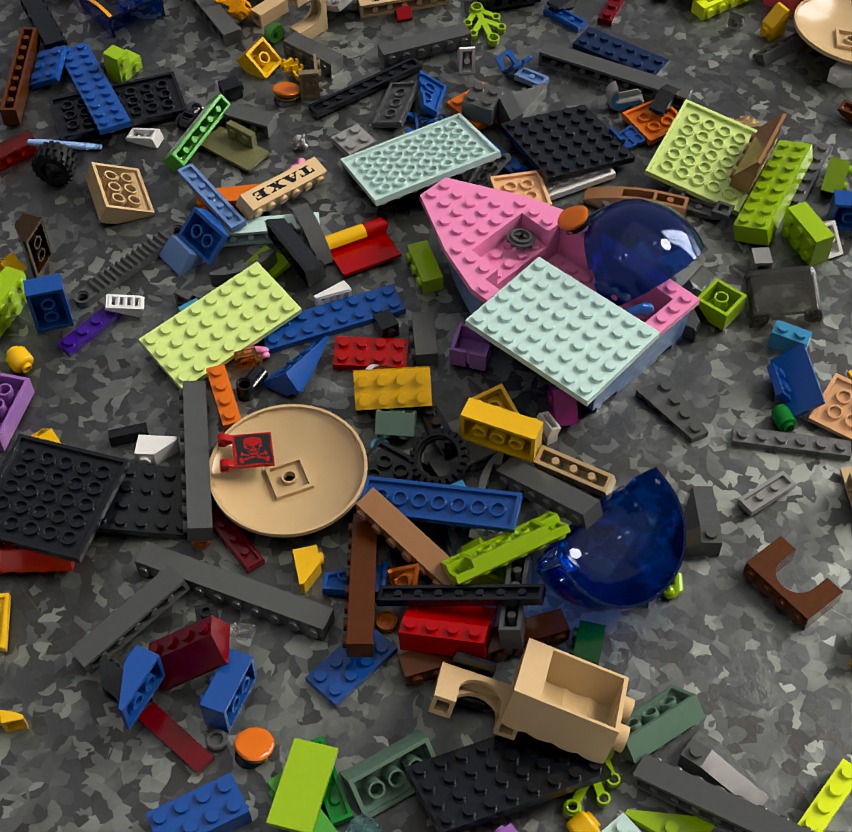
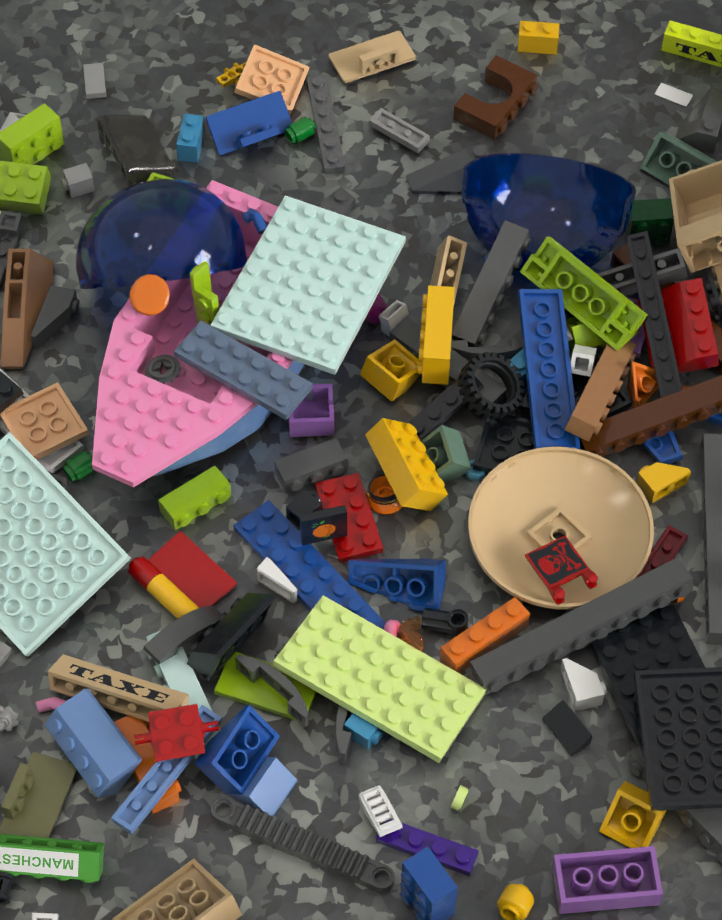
camera: 110 degrees left, 5 degrees up
none -> medium blue slope [44,688,142,798]
none -> red plate [134,704,219,762]
none -> sand blue plate [174,320,313,420]
none -> lime bracket [190,261,219,325]
none -> black tile [300,505,347,545]
none -> yellowish green tile [450,785,469,811]
none -> white brick [571,344,597,377]
none -> white sticker [655,83,693,107]

